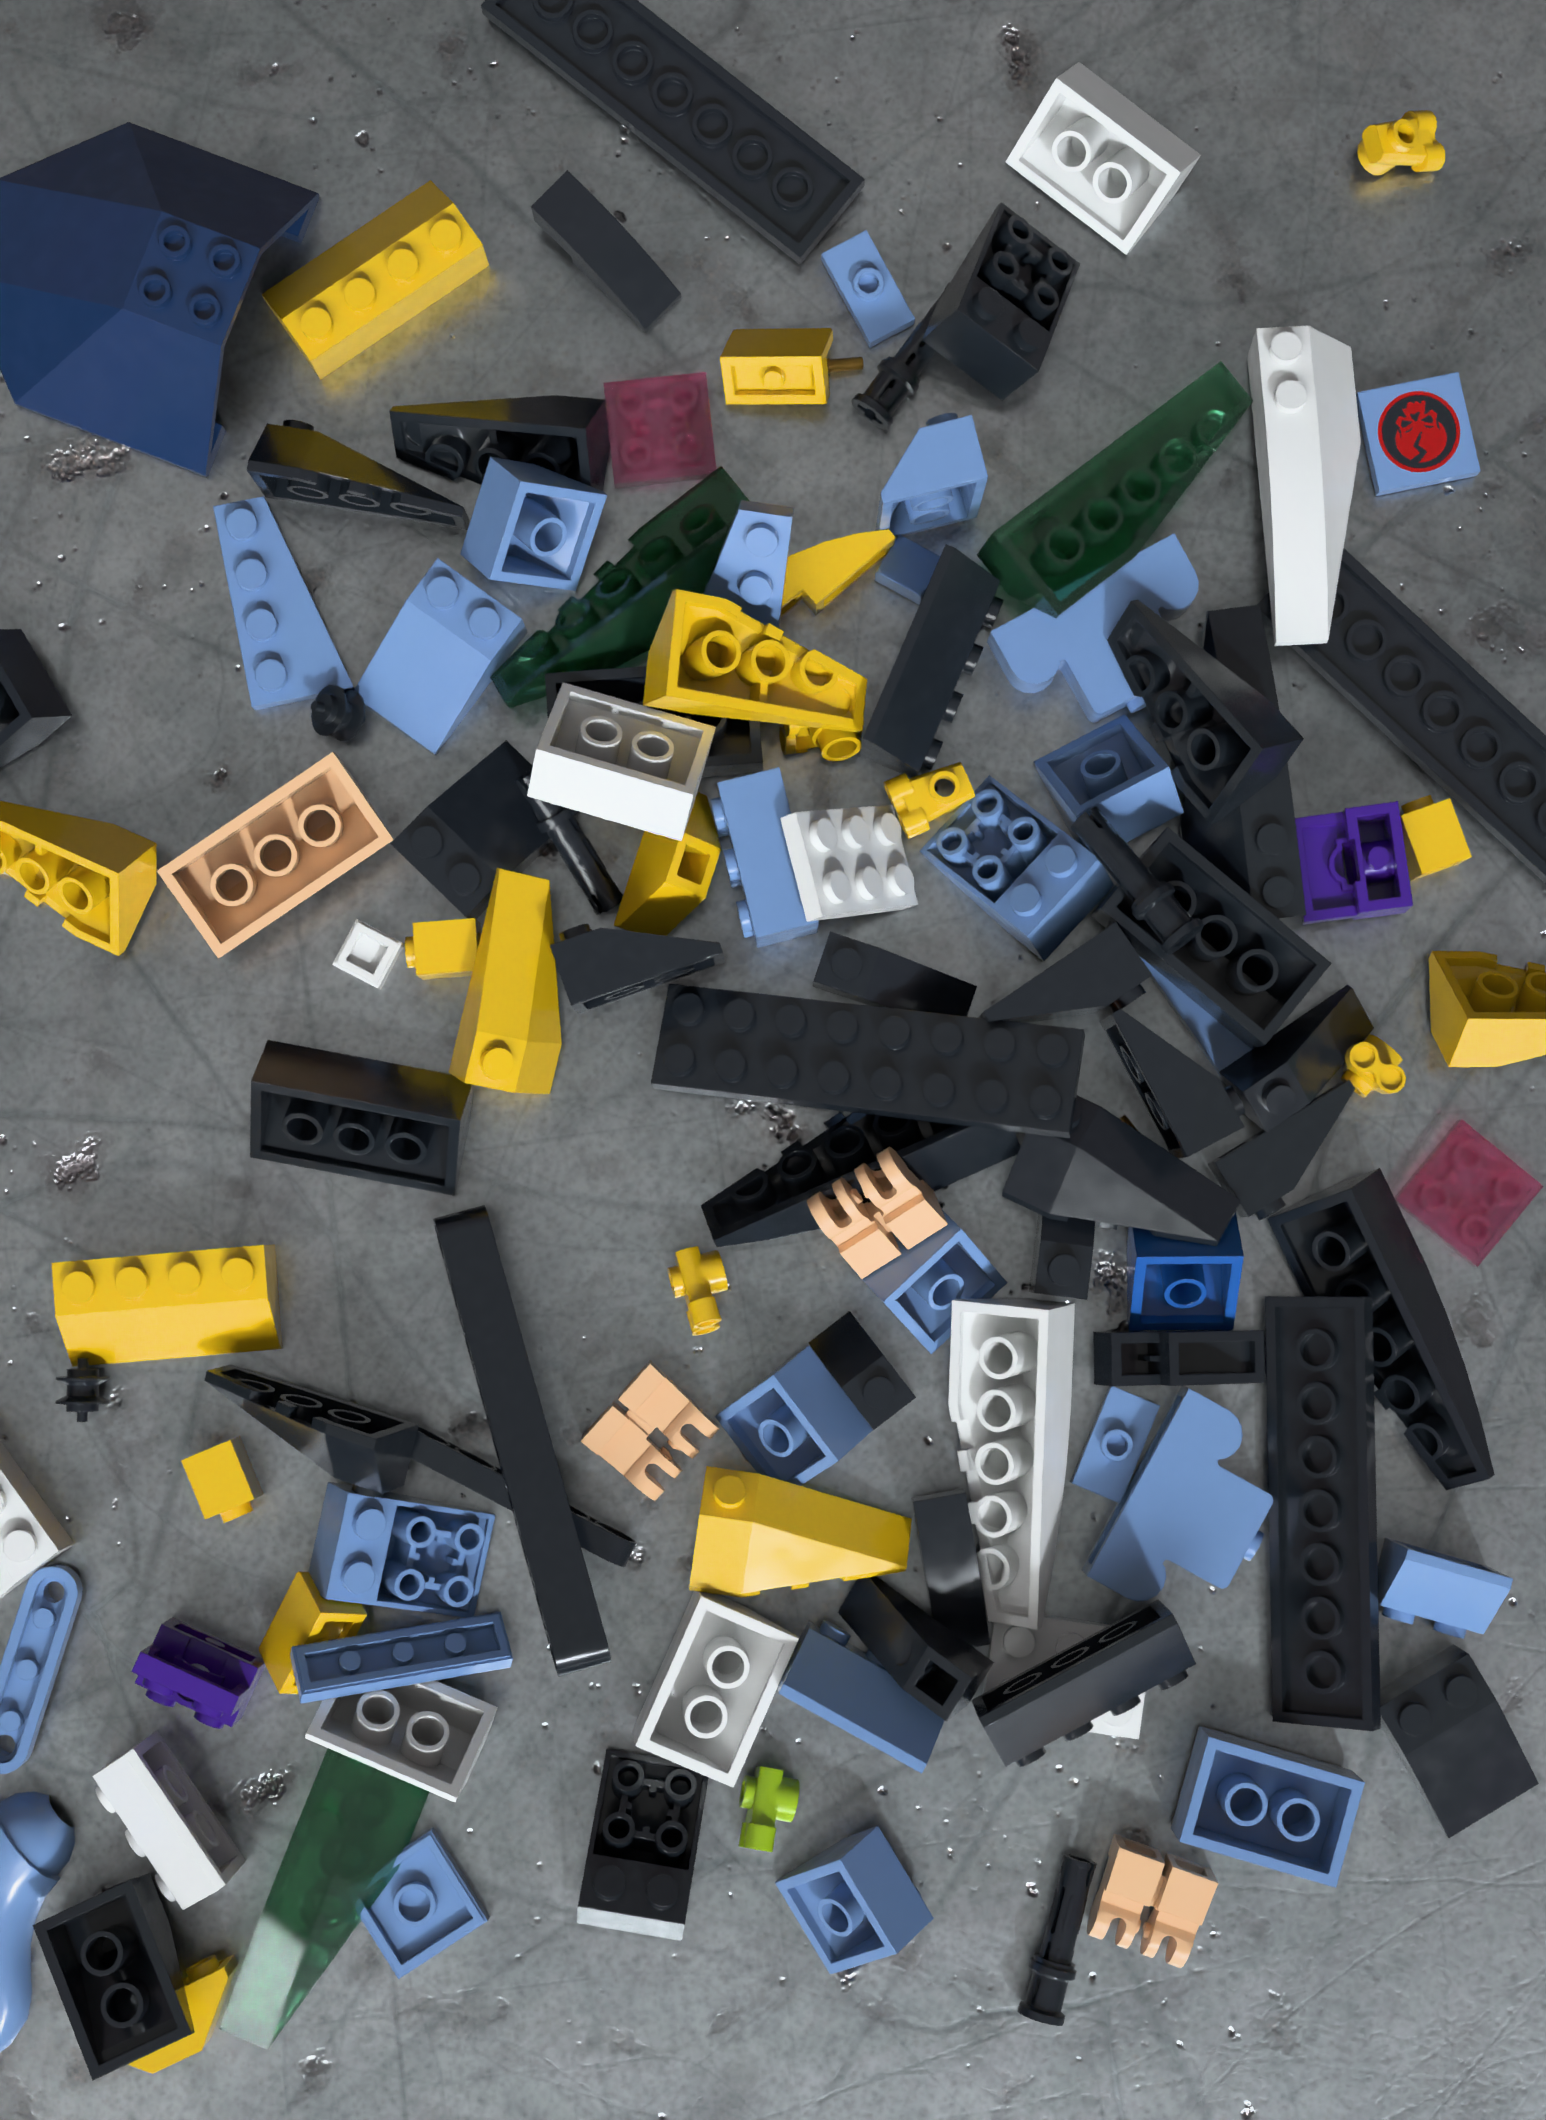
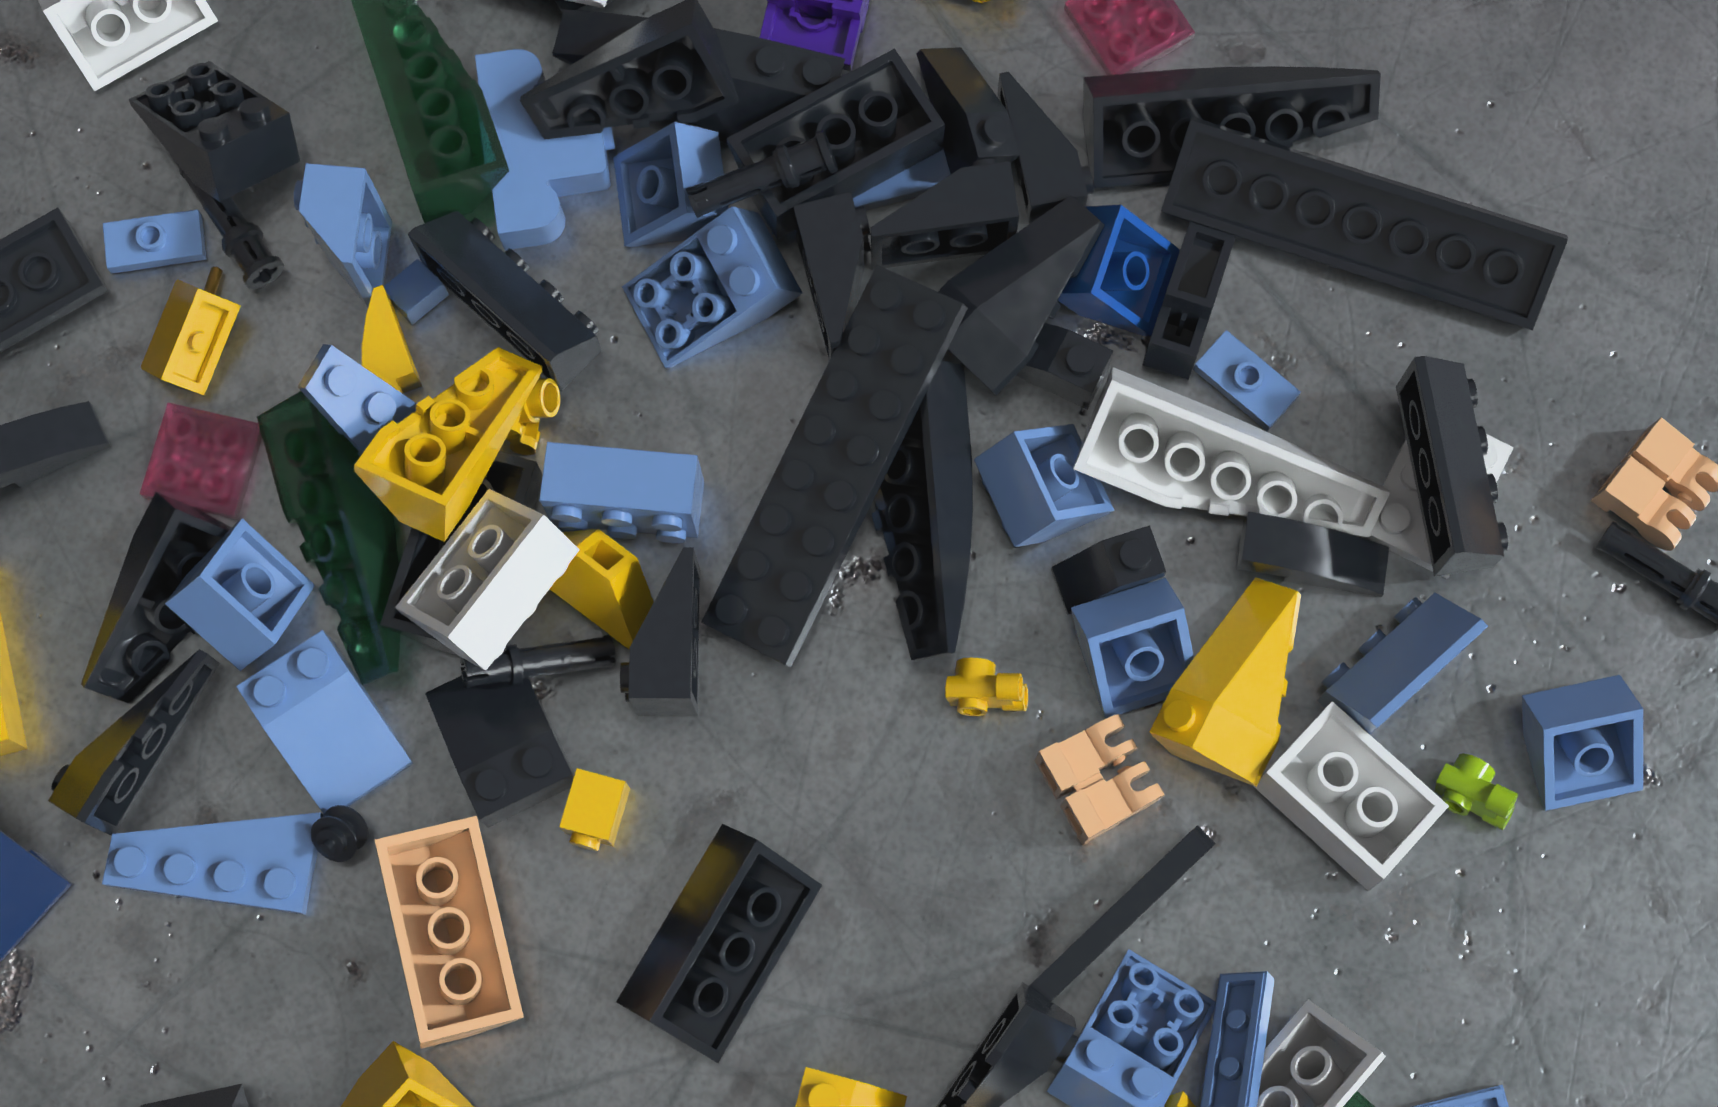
camera: 70 degrees left, 10 degrees down
white tile [332,919,405,990] -> none
black beam [433,1205,611,1677] -> none
yellow wedge [449,868,562,1094] -> none
black slope [577,1749,709,1941] -> none
white plate [780,805,918,922] -> none
light nougat legs [807,1147,948,1279] -> none
black slope [813,931,977,1016] -> none
black slope [838,1576,994,1721] -> none
yellow plate [883,762,975,839] -> none
medium blue brick [1082,1386,1273,1601] -> none
medium blue brick [1171,1726,1365,1888] -> none
yellow plate [1340,1034,1406,1098] -> none
medium blue slope [1378,1537,1513,1639] -> none
black slope [1380,1644,1539,1838] -> none

